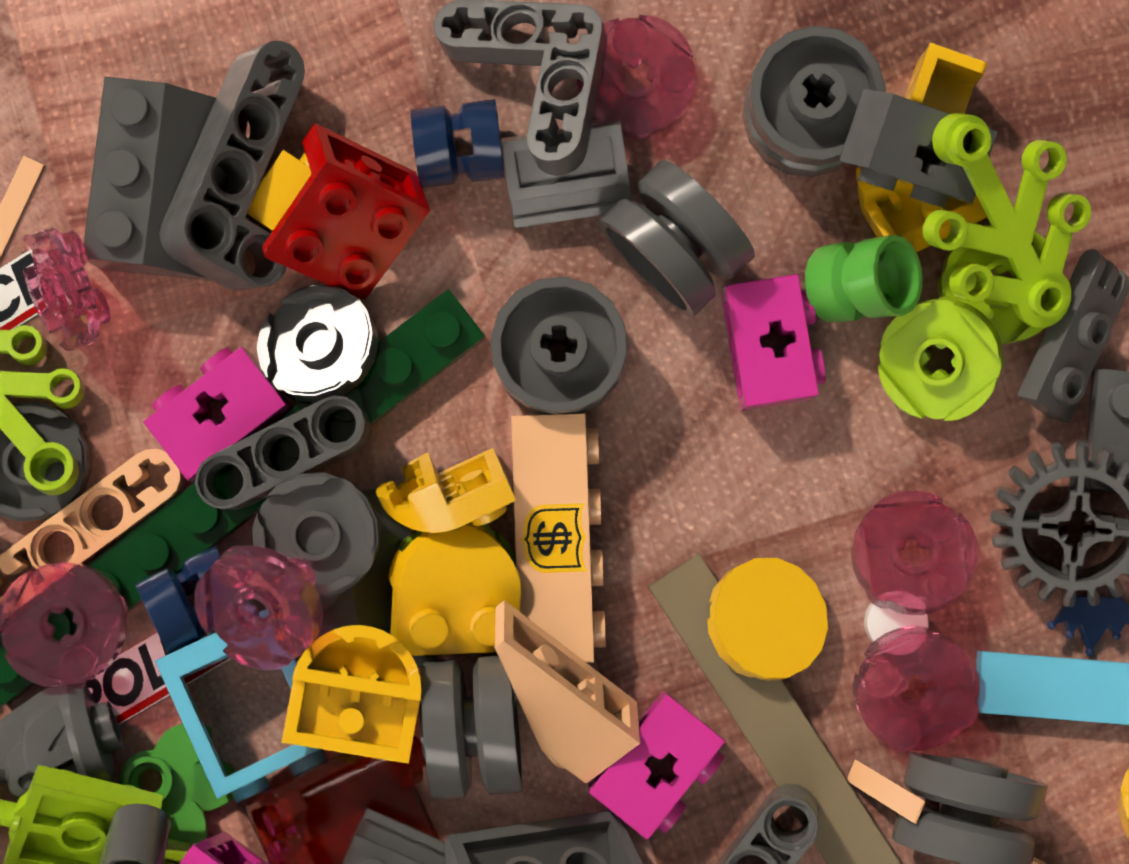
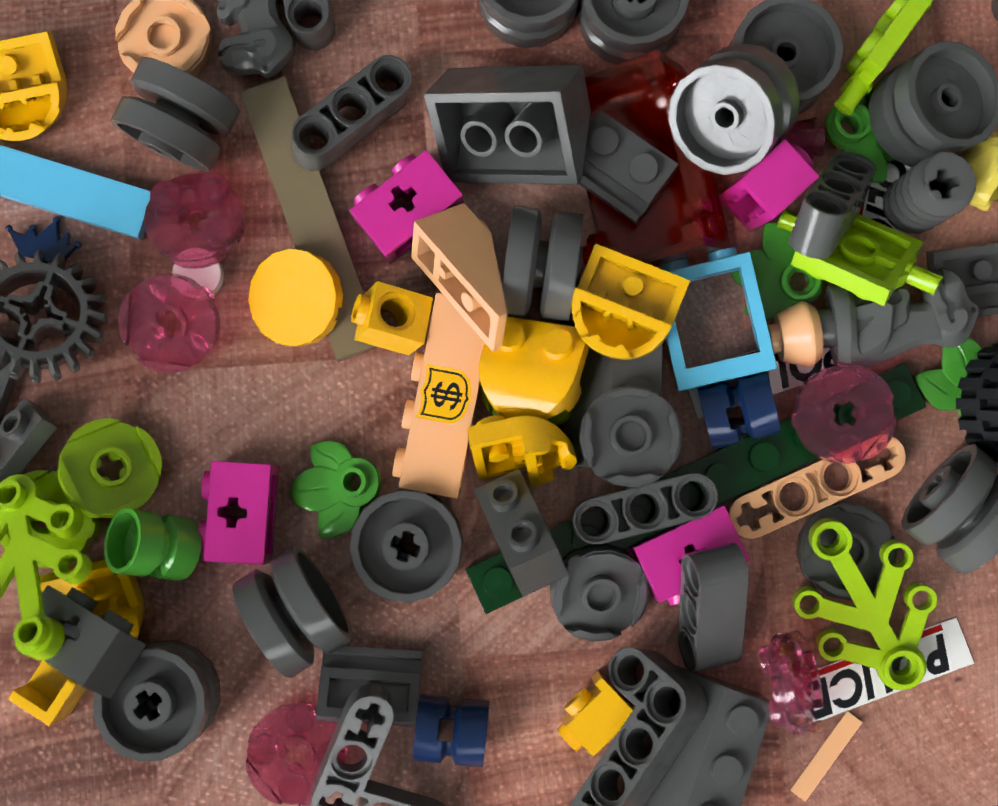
camera: 170 degrees left, 0 degrees up
clear pink plate [195,546,323,670] -> none
red bracket [262,123,430,299] -> none
light nougat piece [847,760,925,824] -> none
none -> bright green plate [289,441,382,538]
none -> yellow brick [351,281,433,356]
none -> dark grey brick [474,469,568,596]
none -> dark grey beam [678,543,749,673]
none -> light nougat cone [767,301,823,367]

